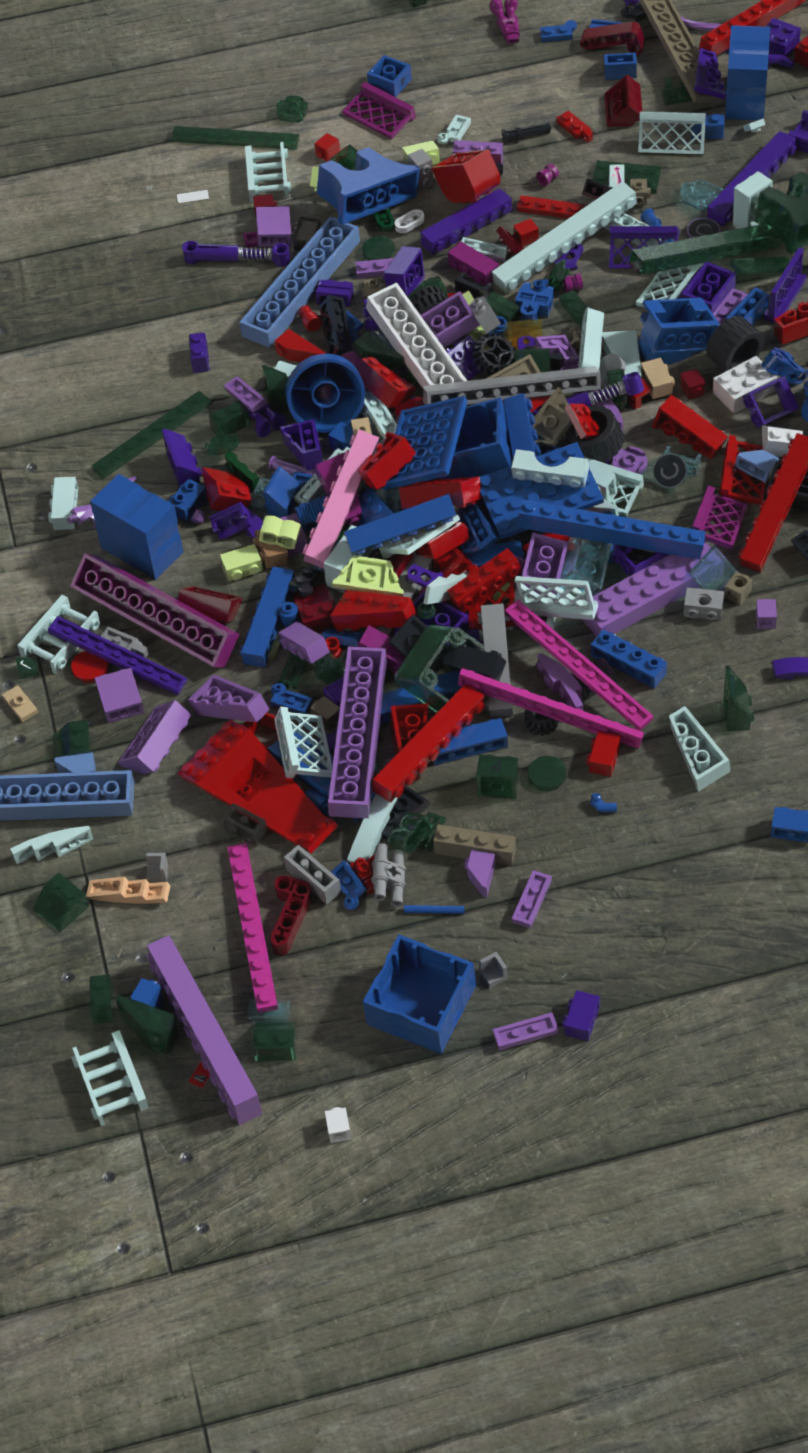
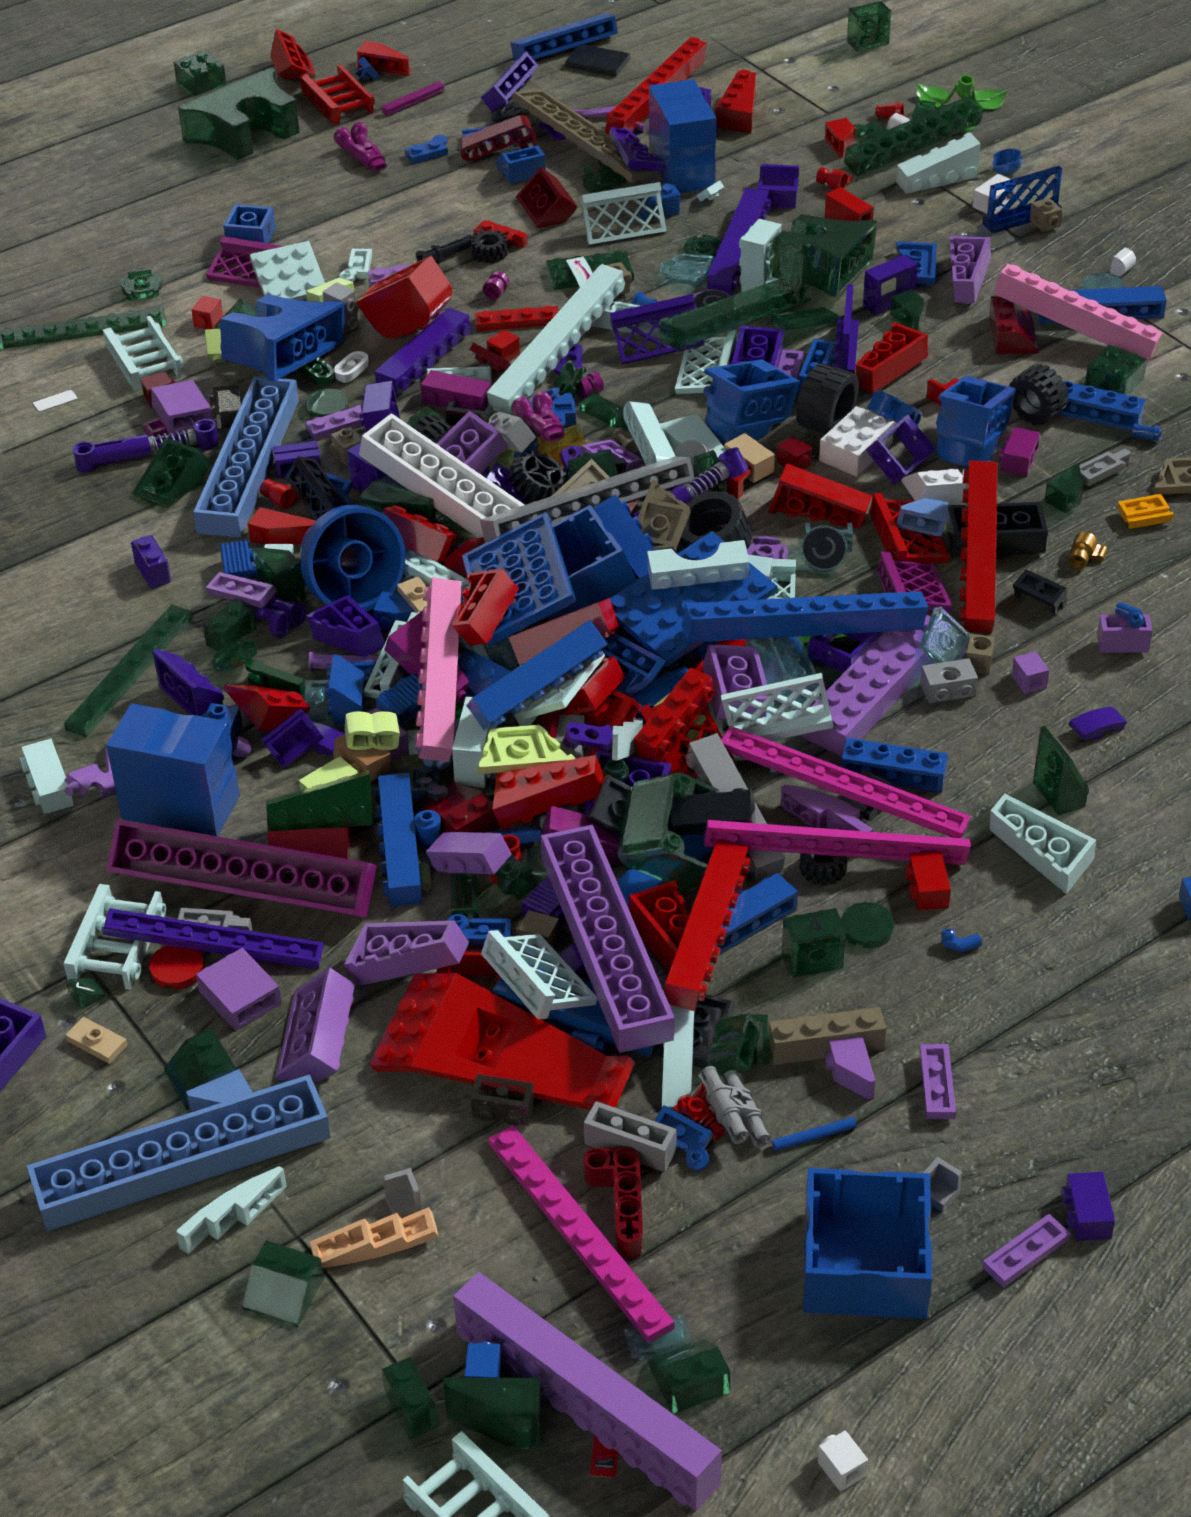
camera: 25 degrees left, 10 degrees down
red plate [564,404,600,439] -> none
black brick [582,178,614,200] -> none
none -> clear green slope [132,437,212,508]
none -> blue brick [219,540,257,580]
none -> light aqua plate [250,241,325,301]
none -> dark green wedge [266,769,372,831]
none -> black tyre [471,230,508,264]
none -> magenta piece [512,391,565,442]
none -> clear green tile [683,235,722,263]

